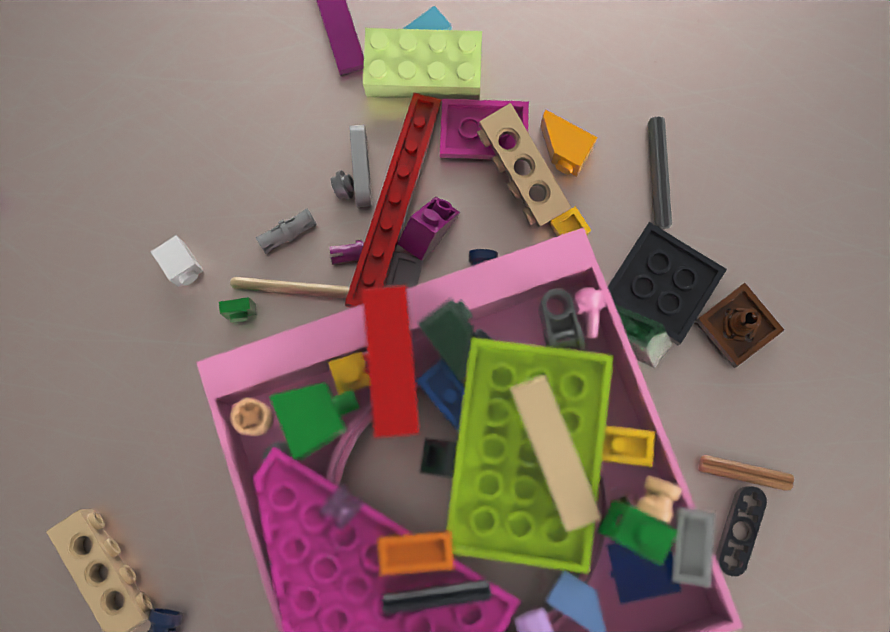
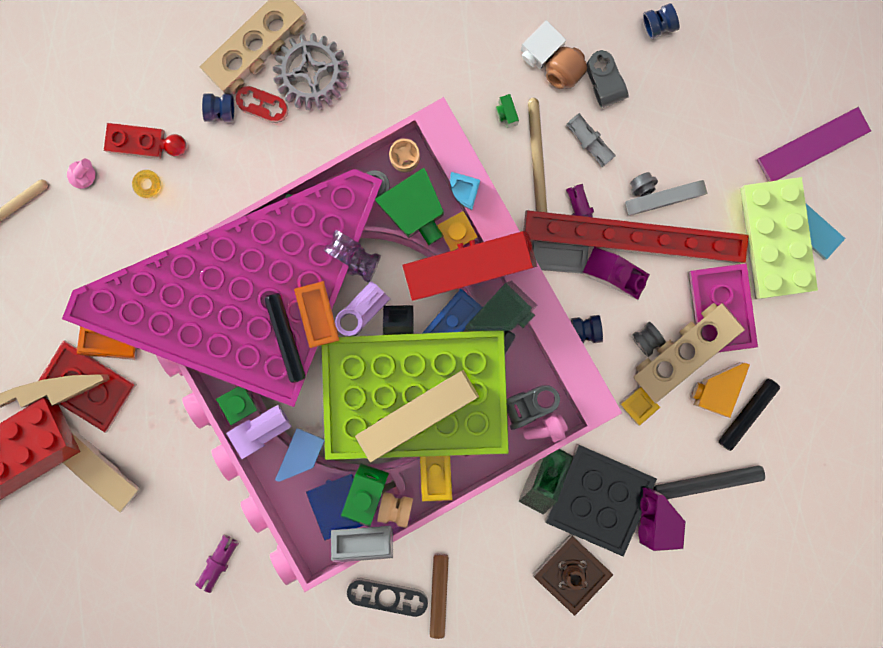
camera: 75 degrees right, 10 degrees up
none -> red beam [235,86,289,123]
none -> light grey gear [273,33,349,111]
none -> lavender piece [335,281,390,337]
none -> clear purple wheel [347,246,381,283]
none -> medium azure tile [450,172,481,210]
none -> nougat head [545,47,587,89]
none -> dark grey piece [587,50,629,108]
none -> dark grey wheel [631,321,666,357]
none -> magenta slope [638,488,686,551]
none -> dark blue wheel [643,3,680,39]
none -> black axle [719,379,780,451]

